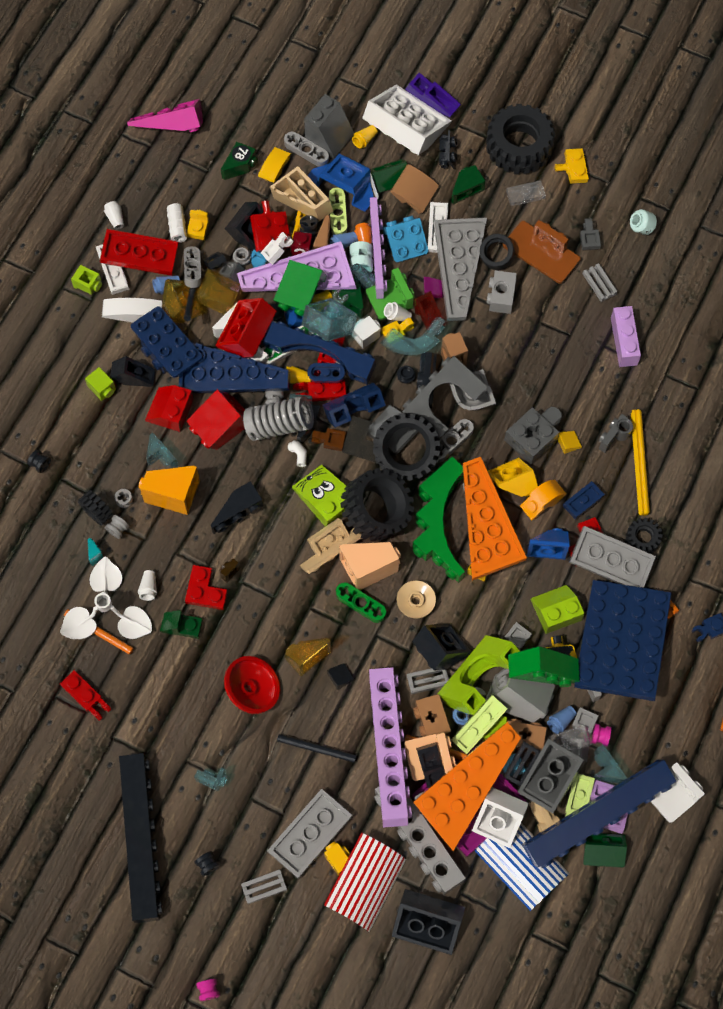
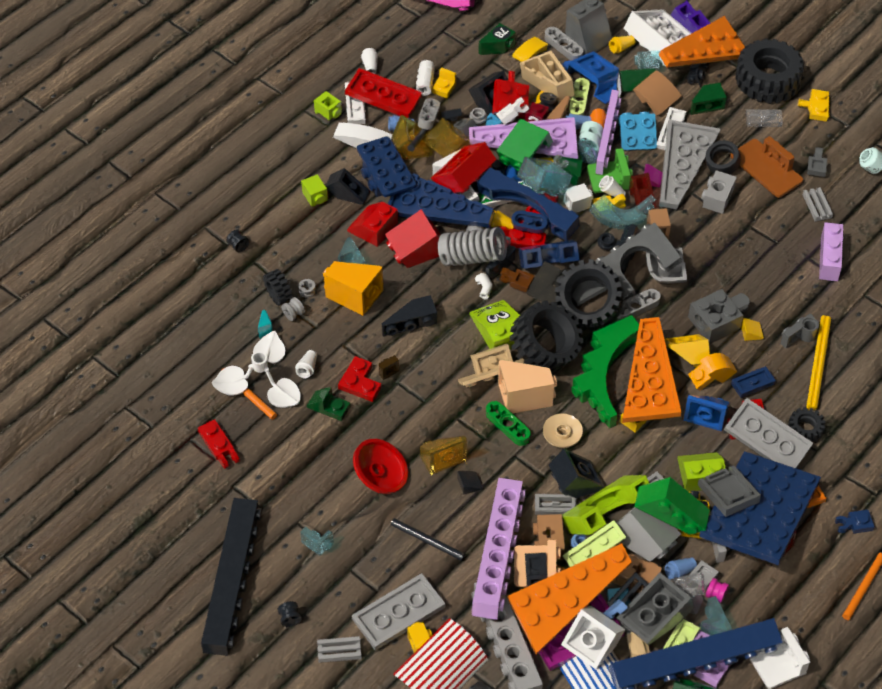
camera: 15 degrees right, 15 degrees down
none -> medium blue tile [603,599,628,619]
none -> clear light blue bracket [634,50,661,69]
none -> orange wing [659,16,745,67]
none -> dark grey container [698,465,761,517]

